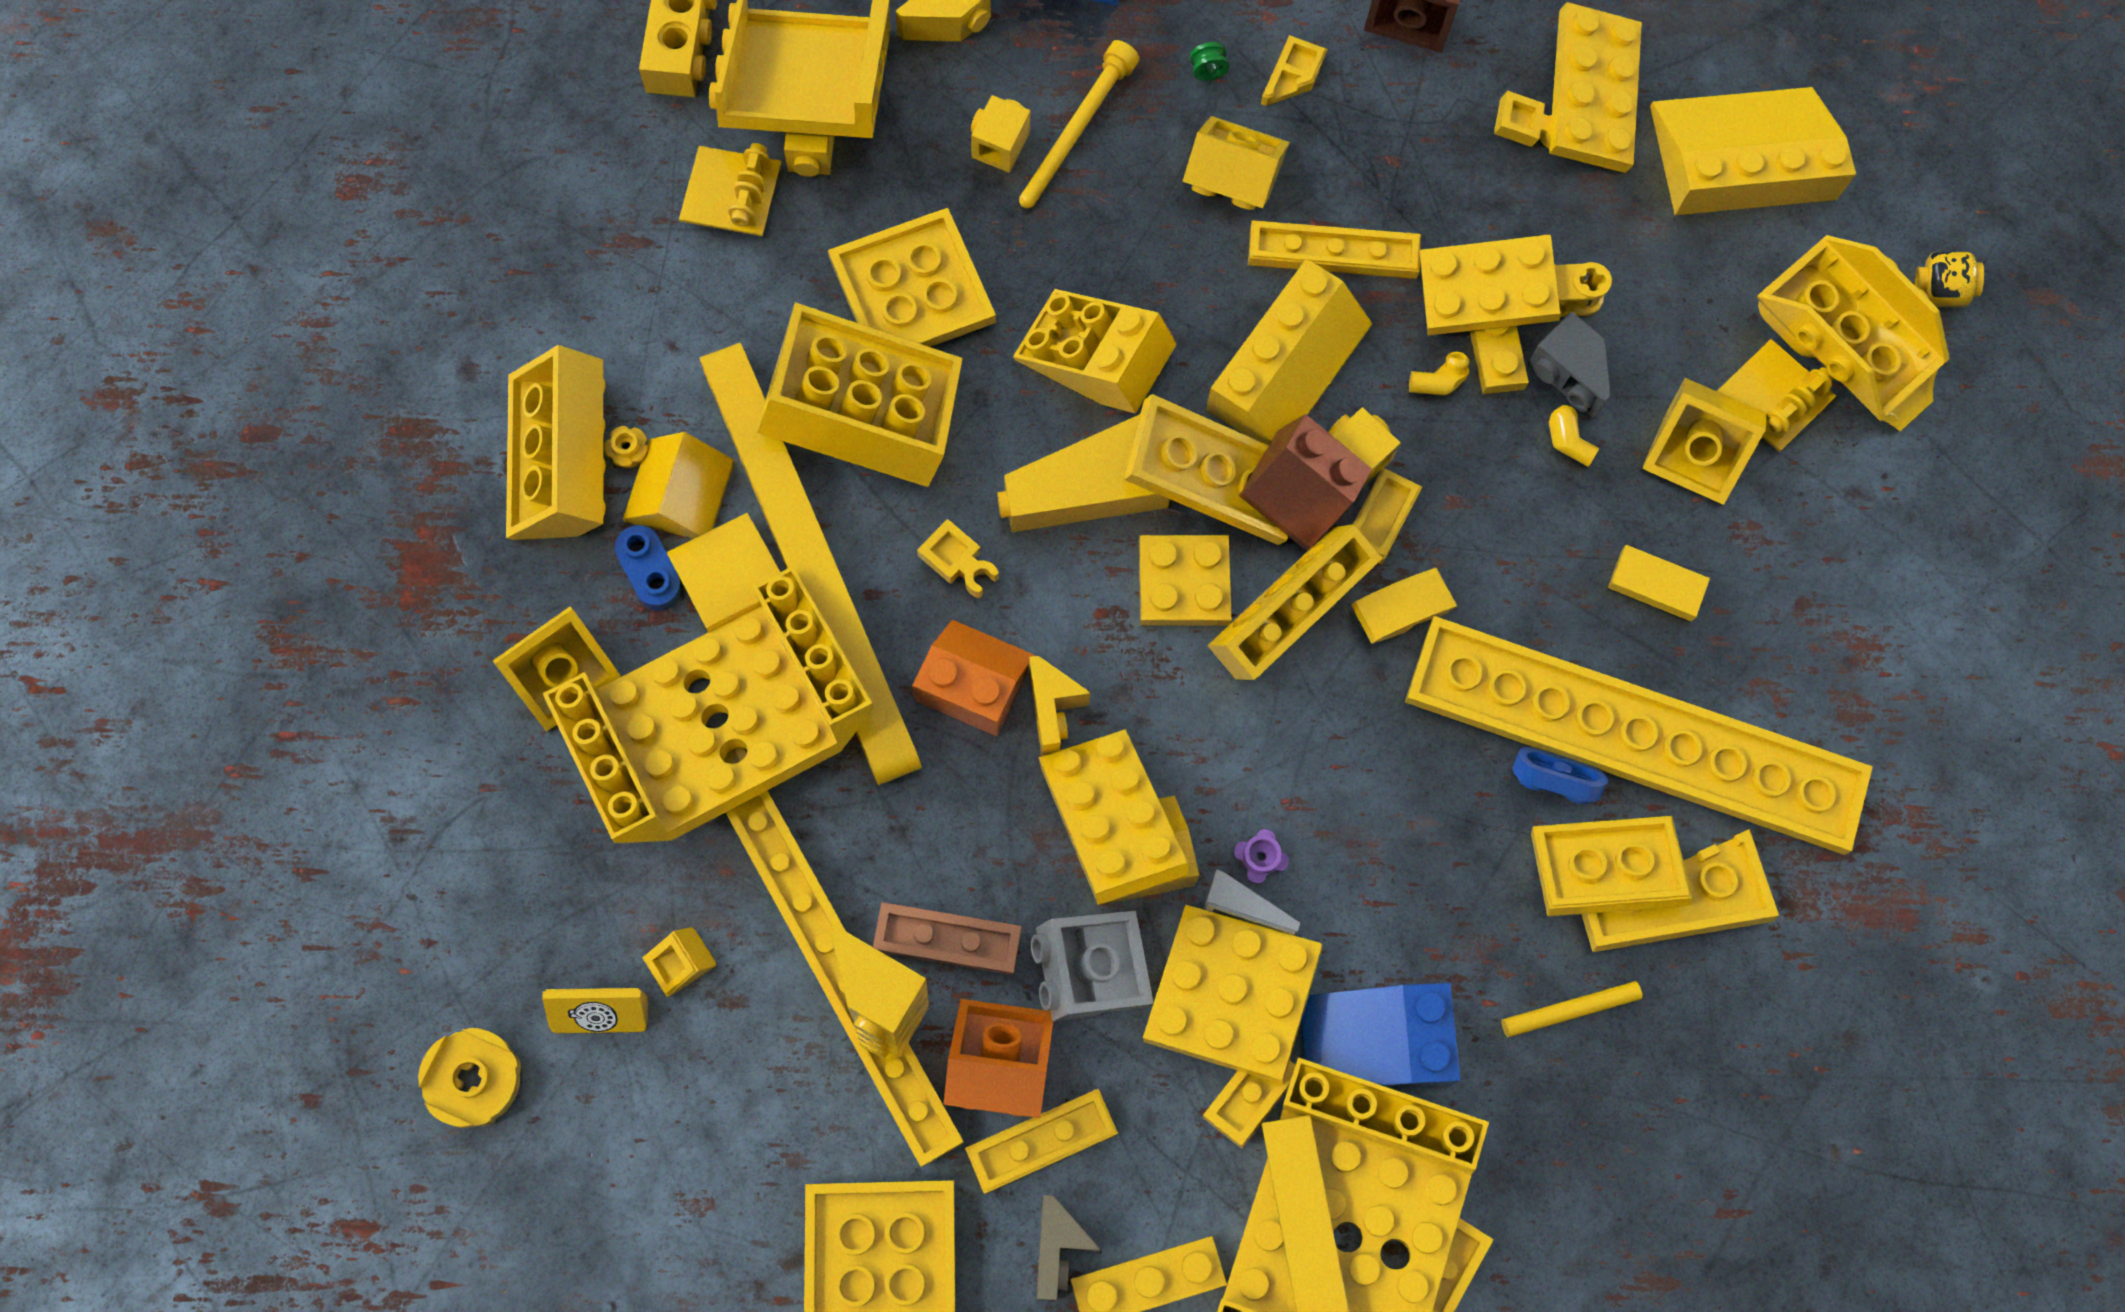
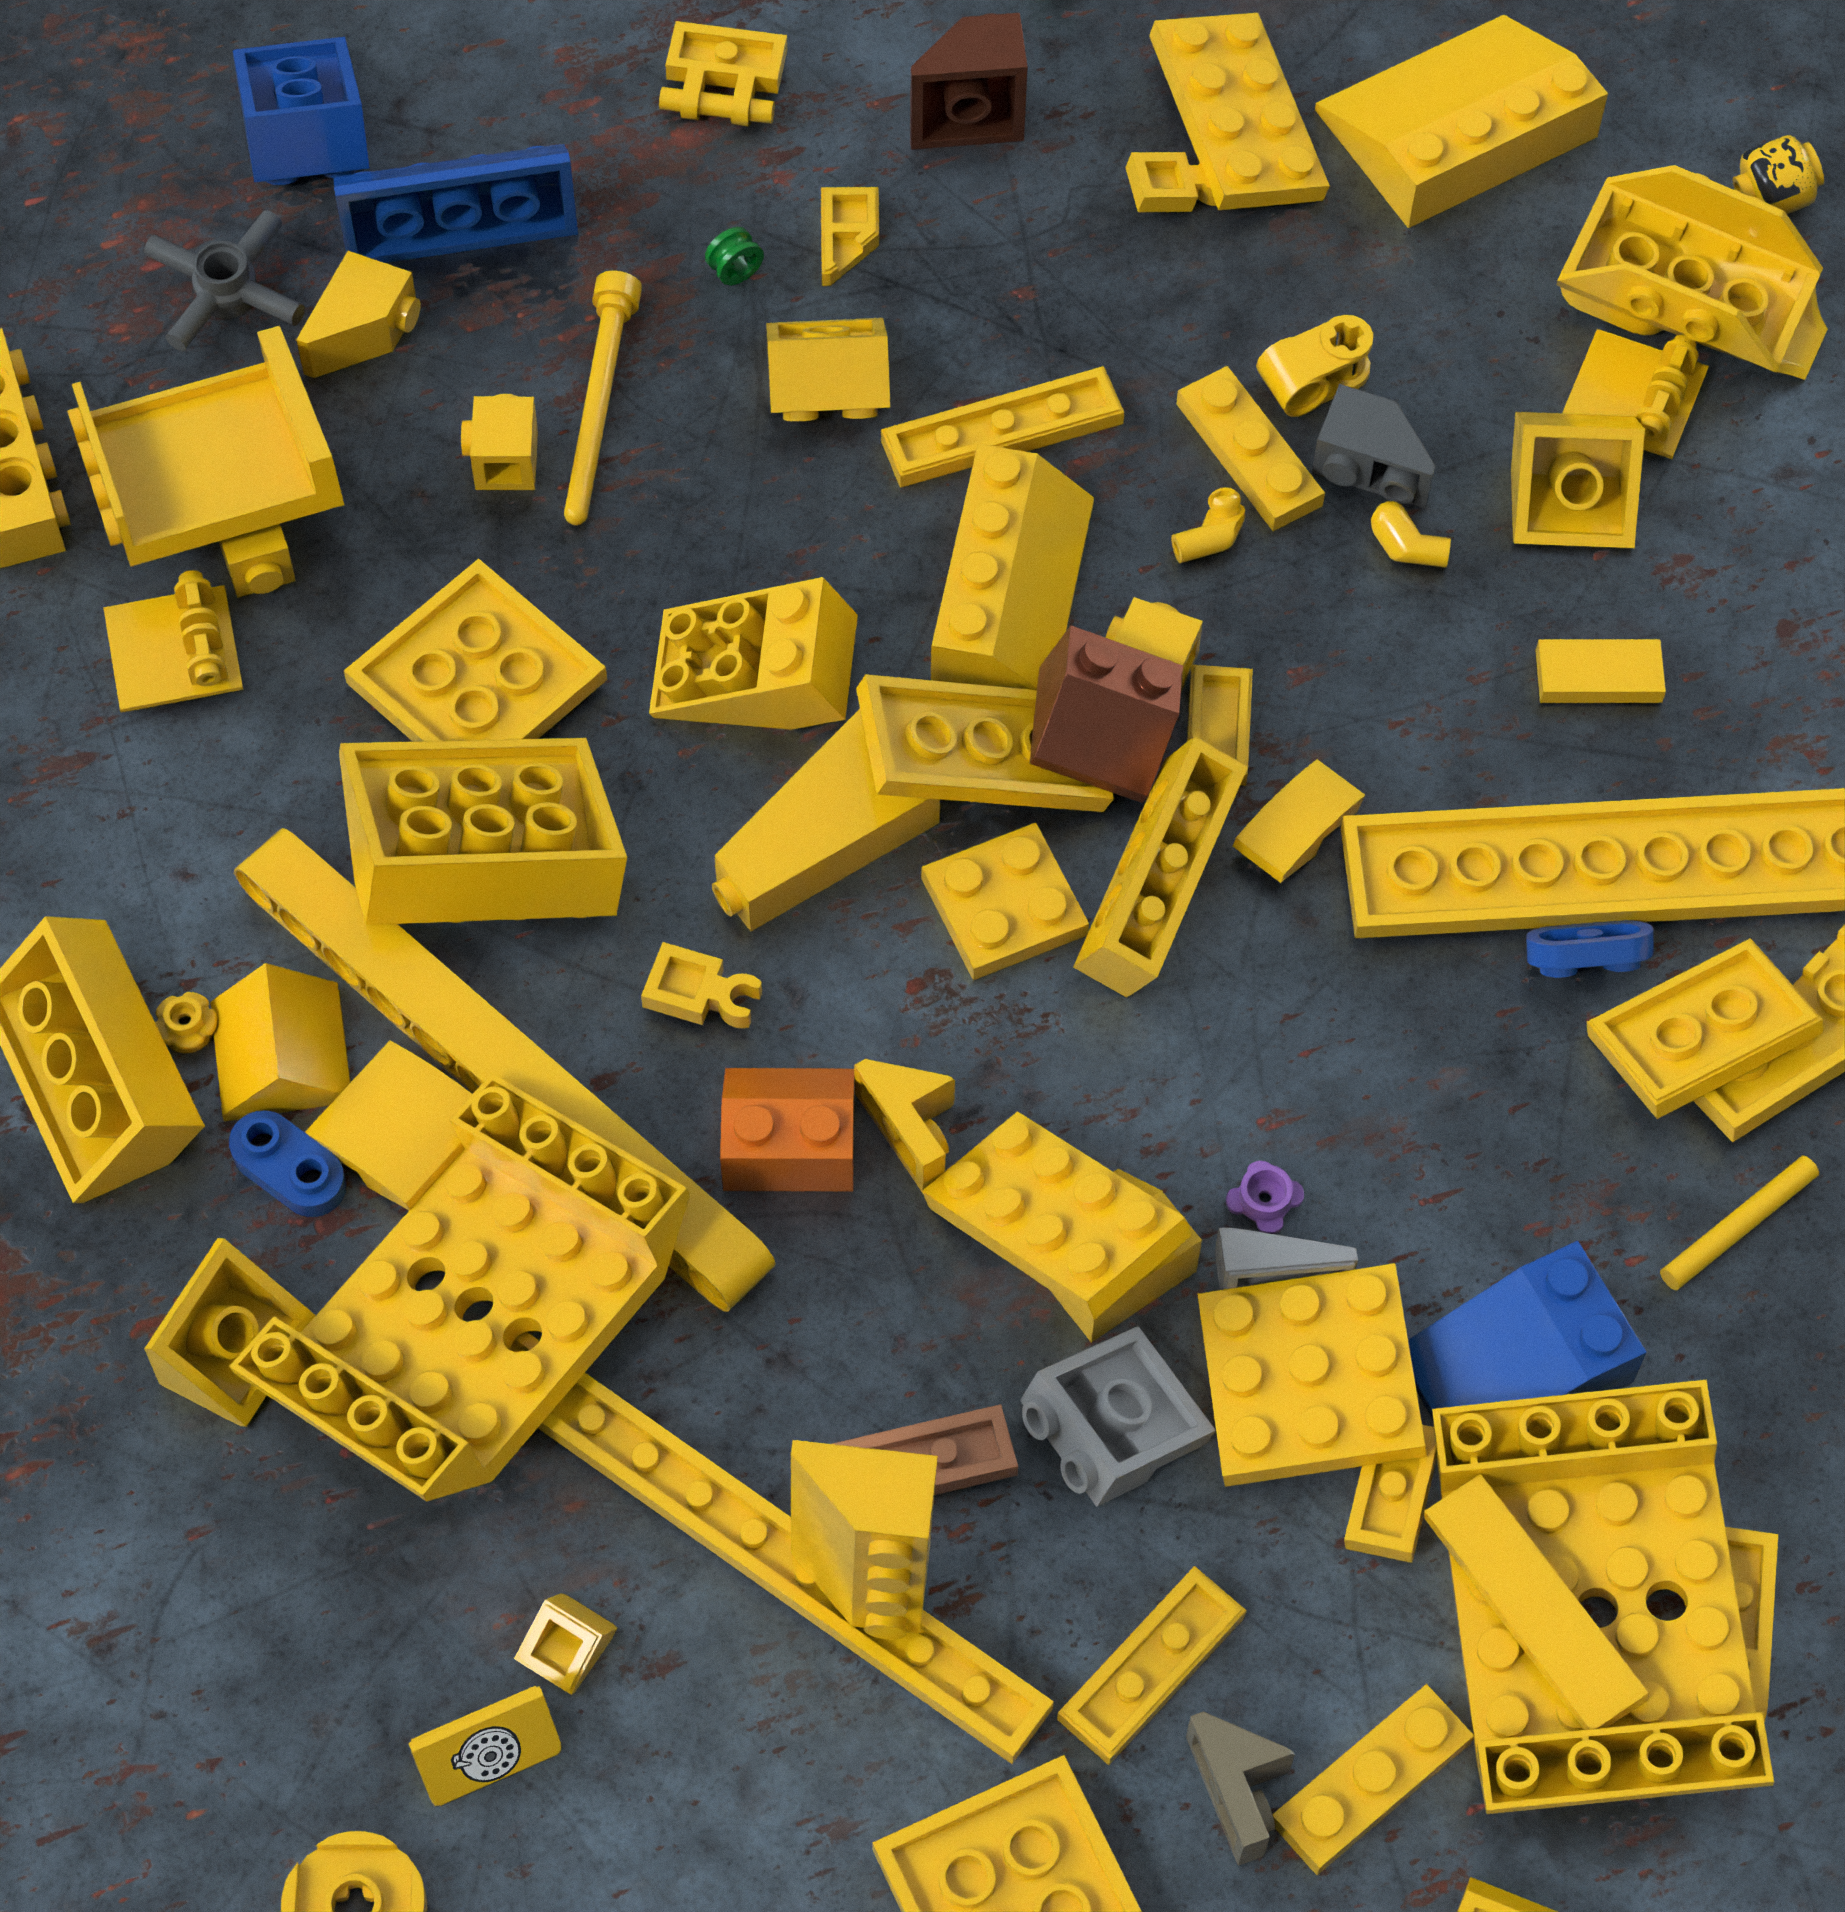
camera: 20 degrees left, 10 degrees down
orange slope [943,999,1053,1118] -> none
yellow plate [1420,234,1560,336] -> none

